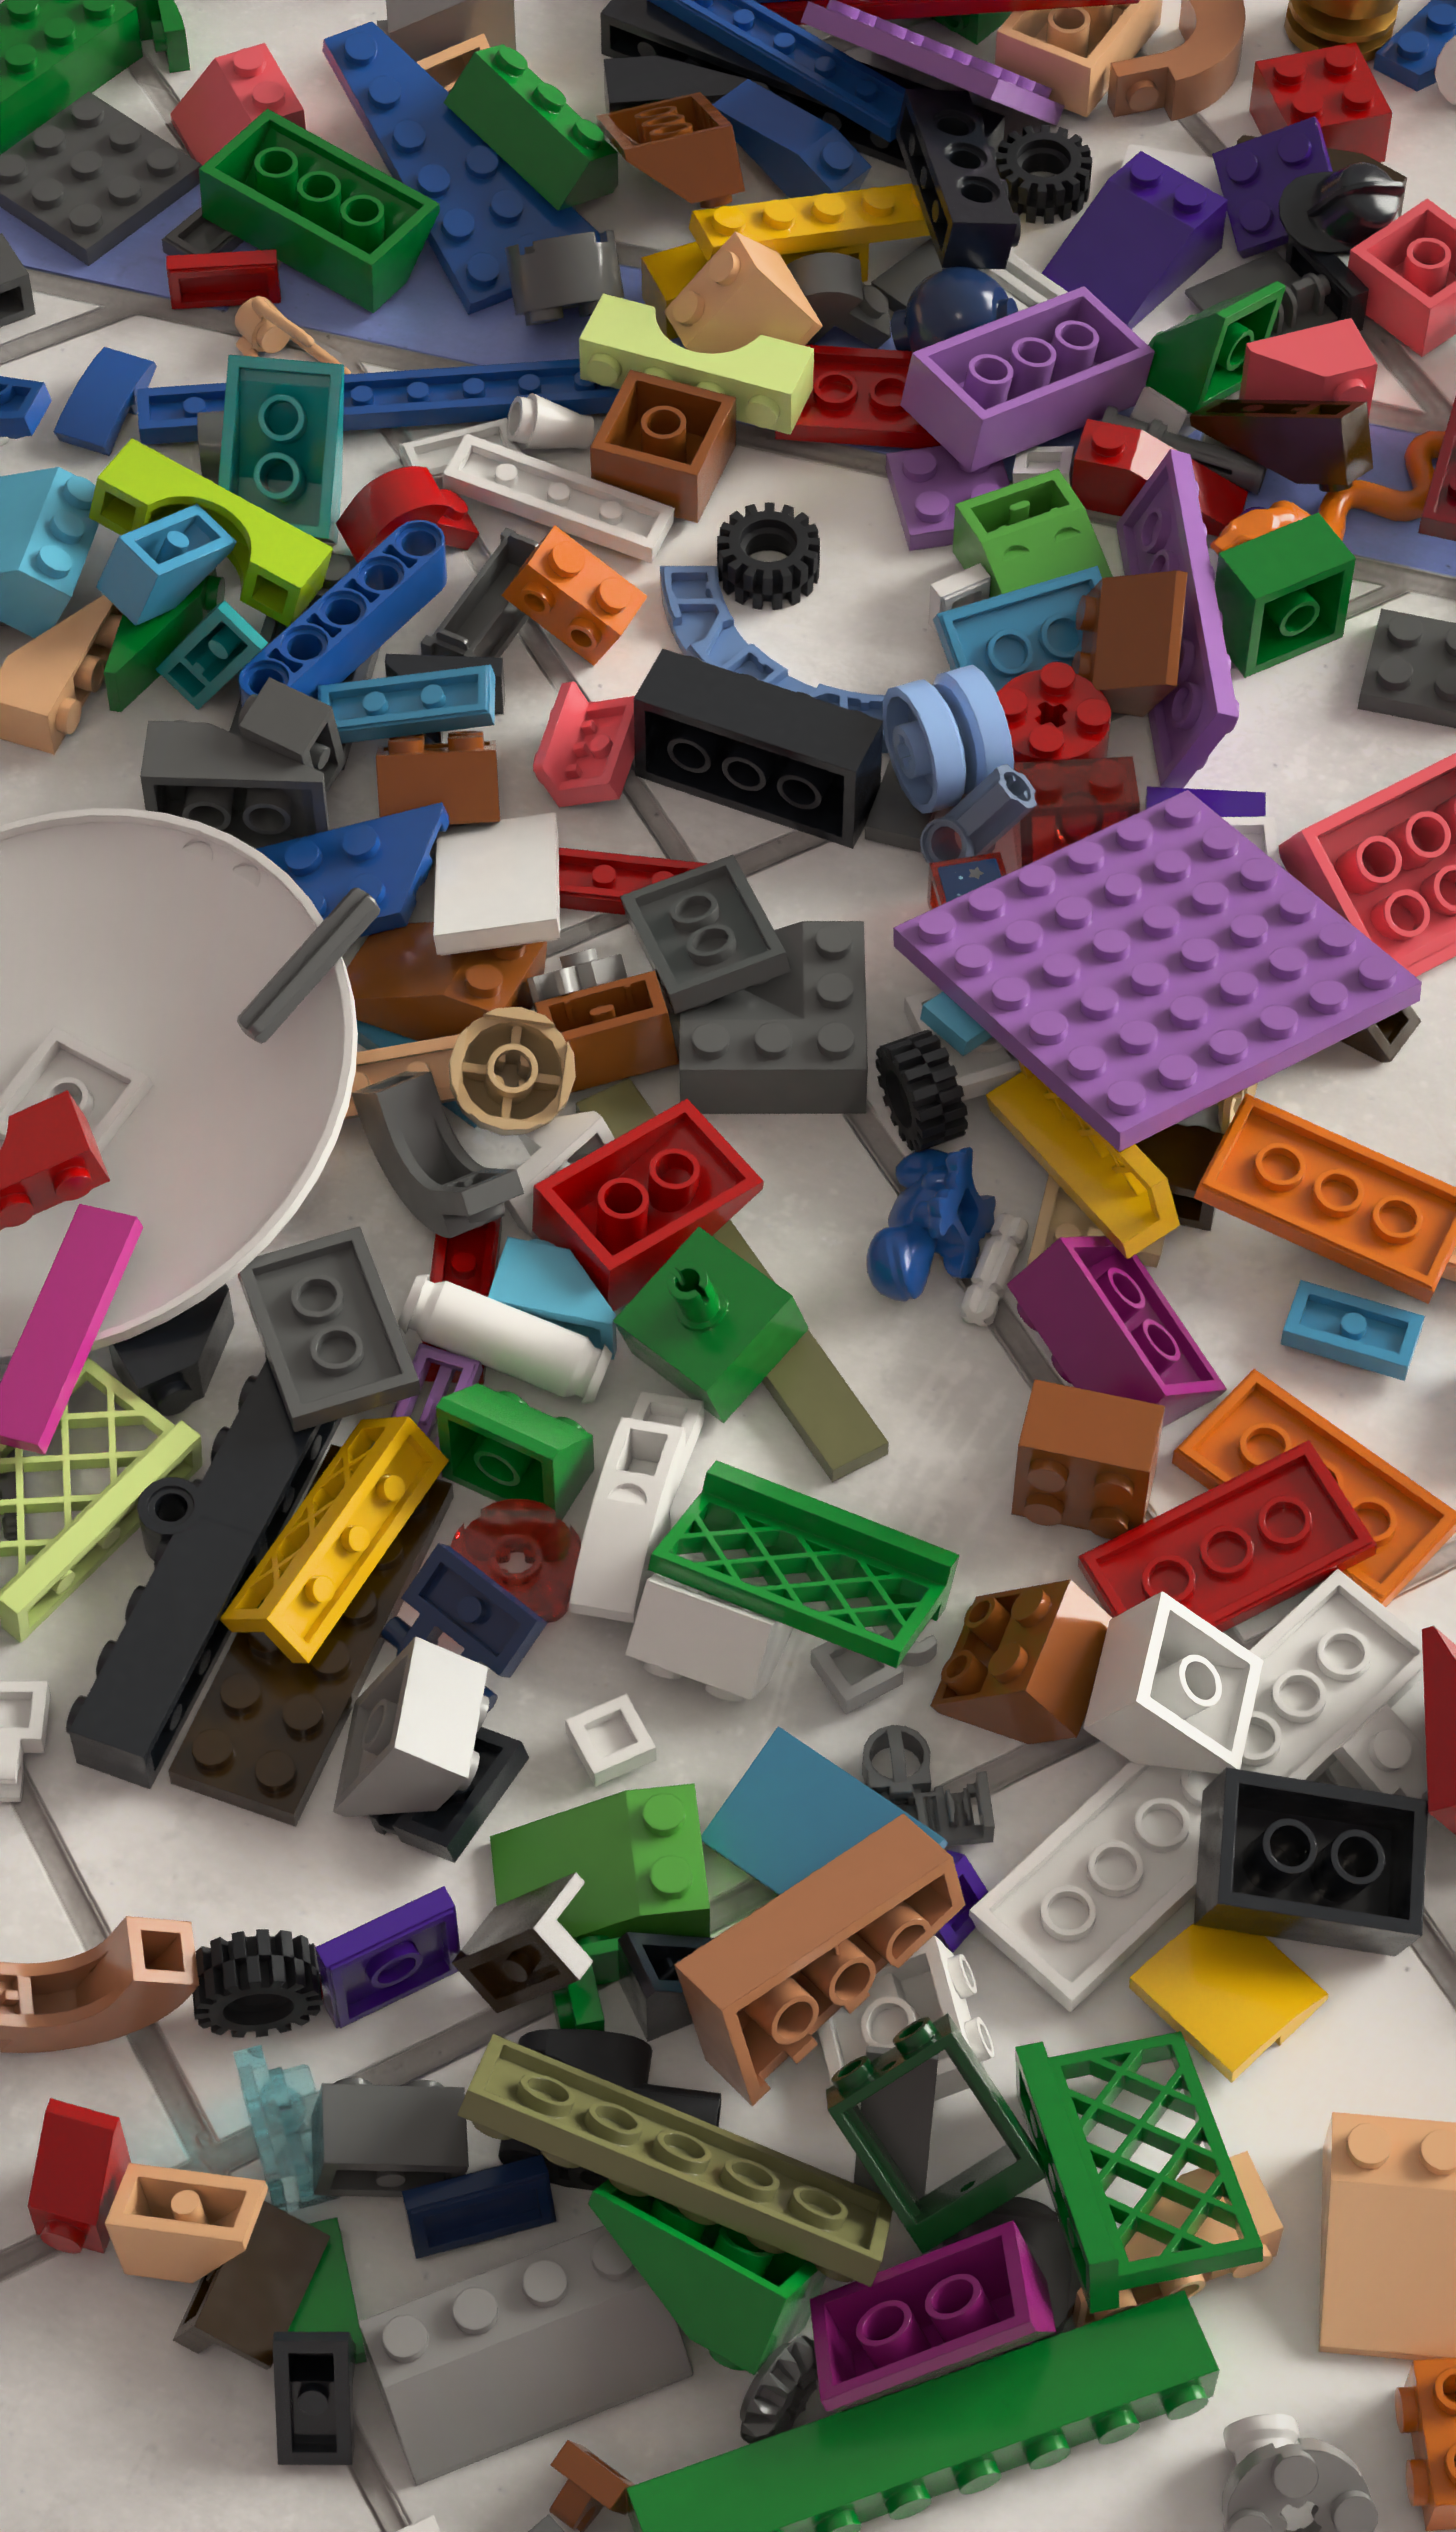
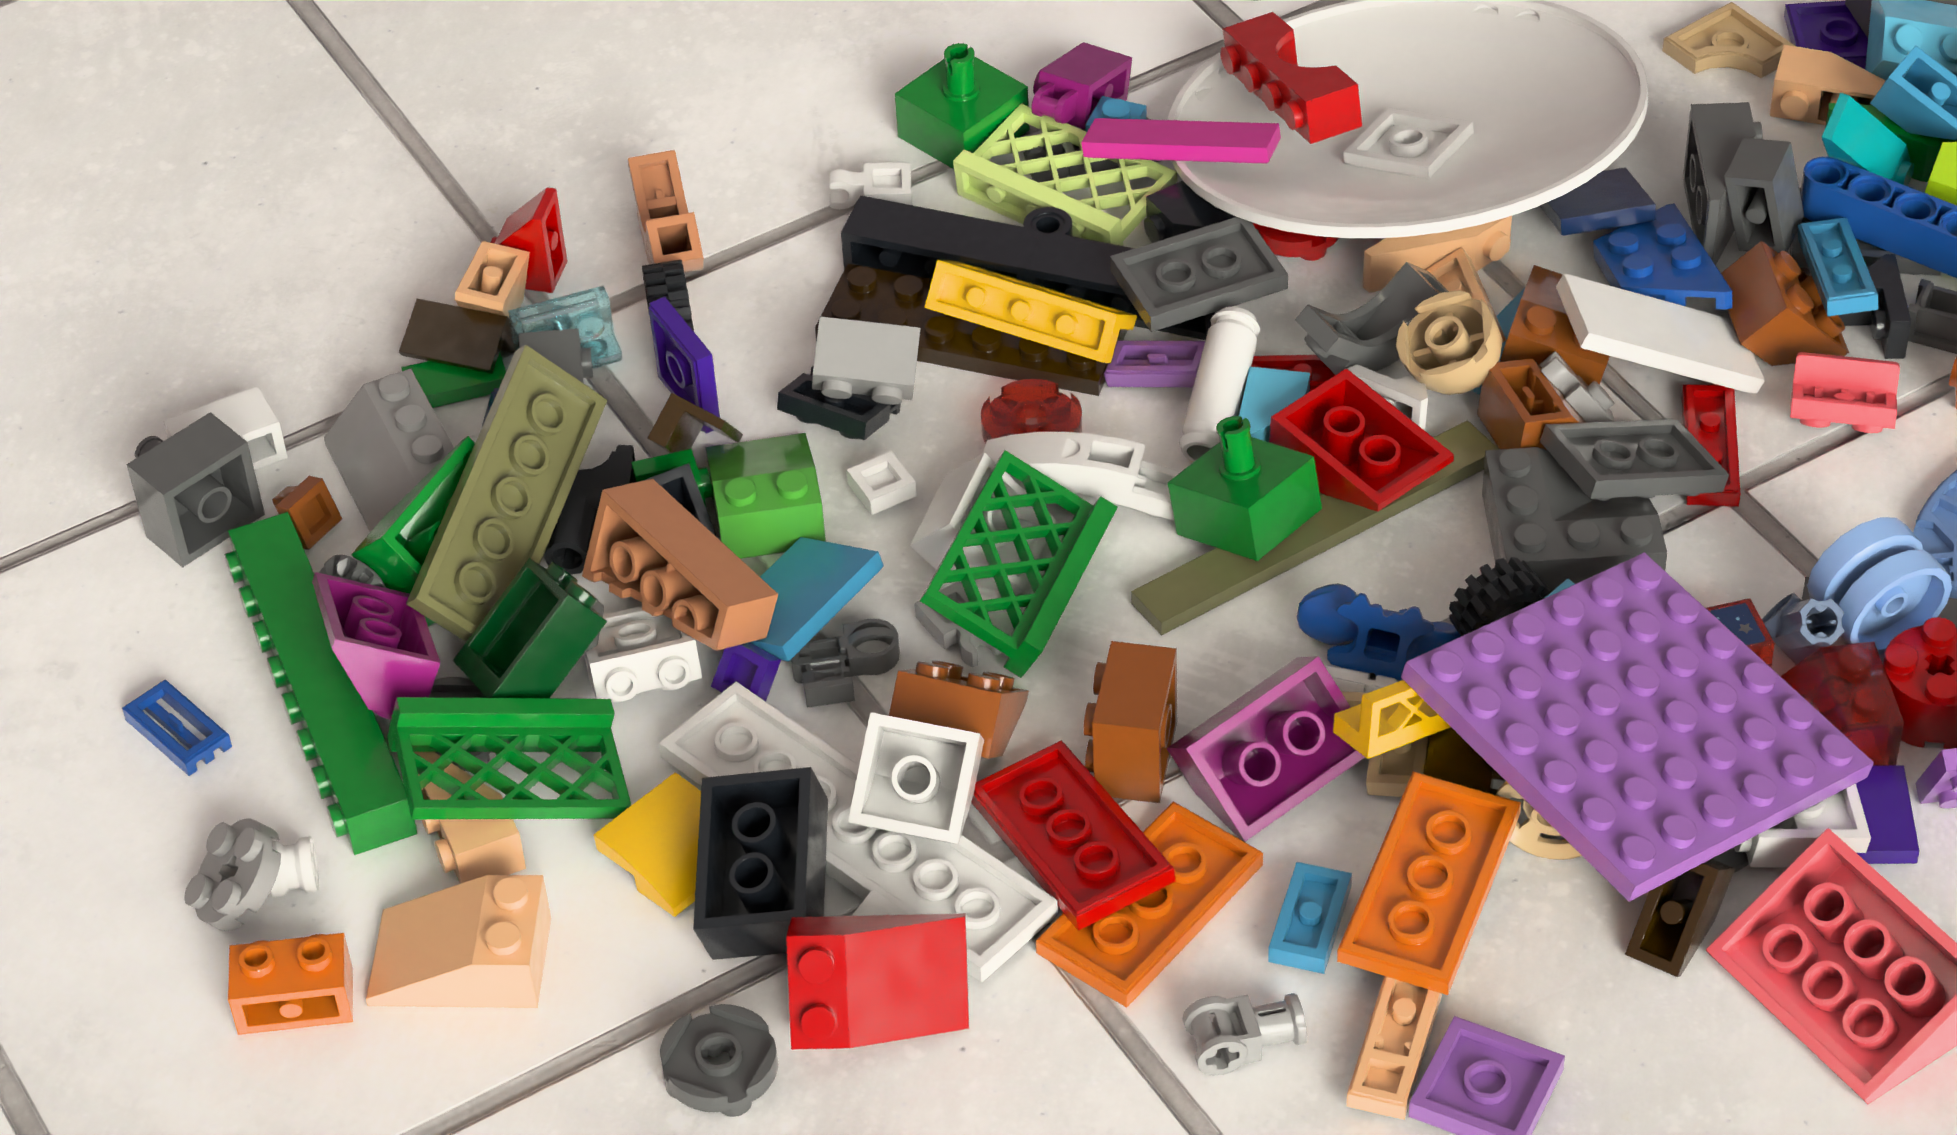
camera: 90 degrees right, 10 degrees down
dark grey axle [237,887,380,1044] -> none
black slope [273,2332,357,2465] -> none
dark blue plate [381,1543,548,1713] -> none
green slope [436,1383,594,1529] -> none
black brick [633,649,883,849] -> none

